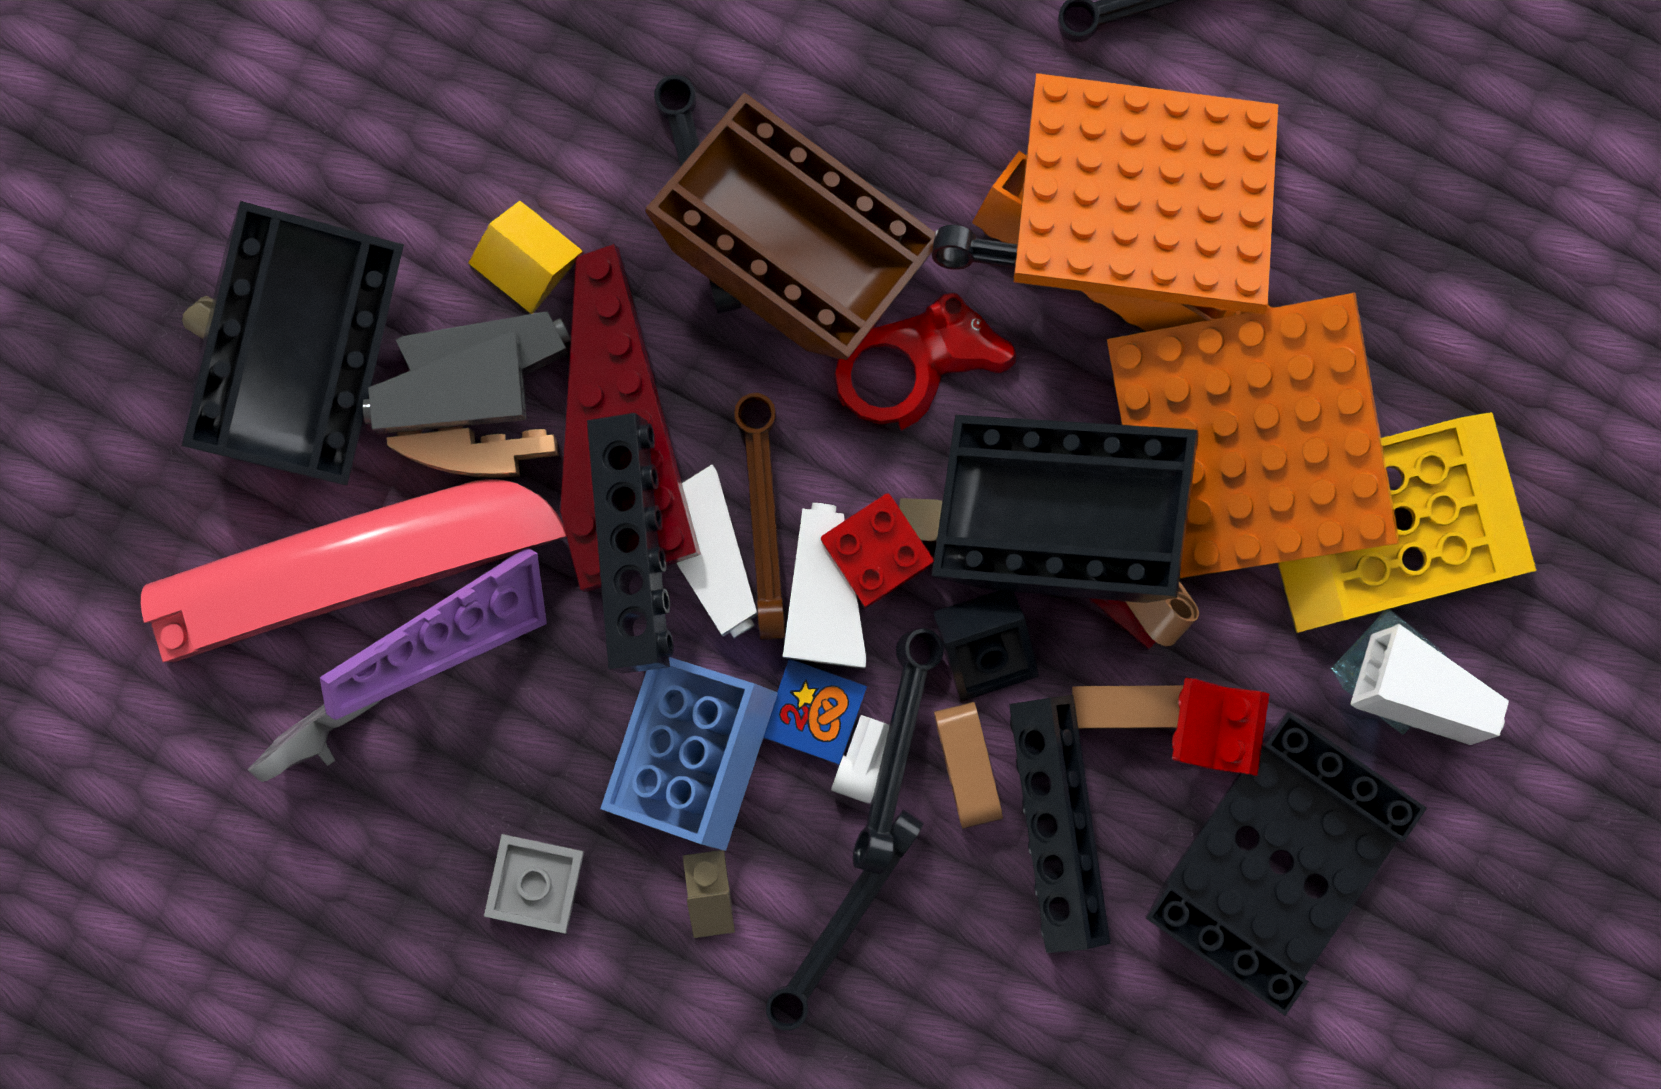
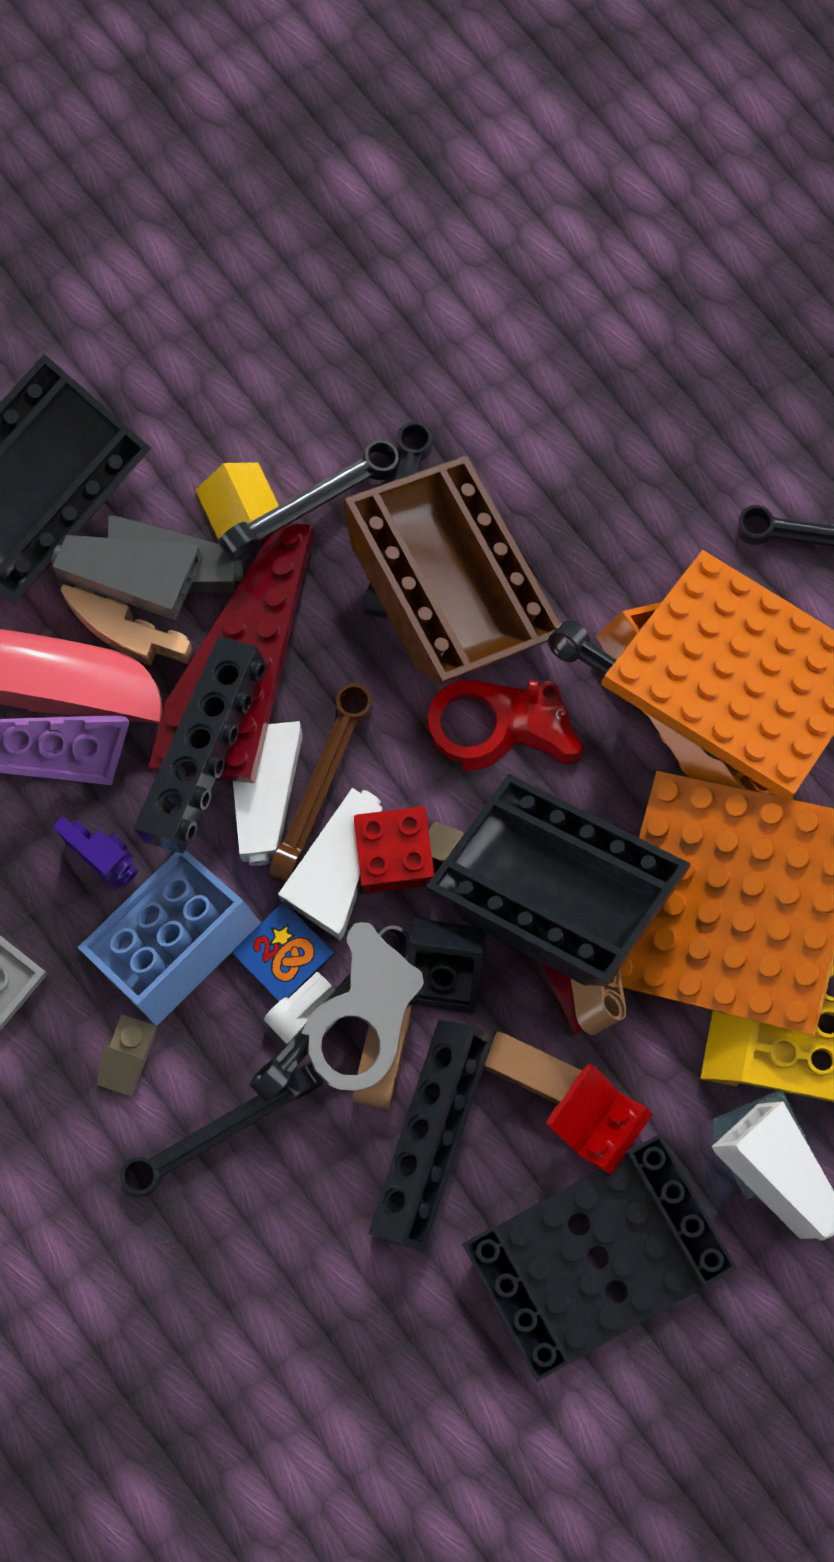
camera: 30 degrees right, 10 degrees down
none -> dark purple plate [53,816,138,890]
none -> black piece [218,440,399,561]
none -> light grey animal [302,922,424,1091]

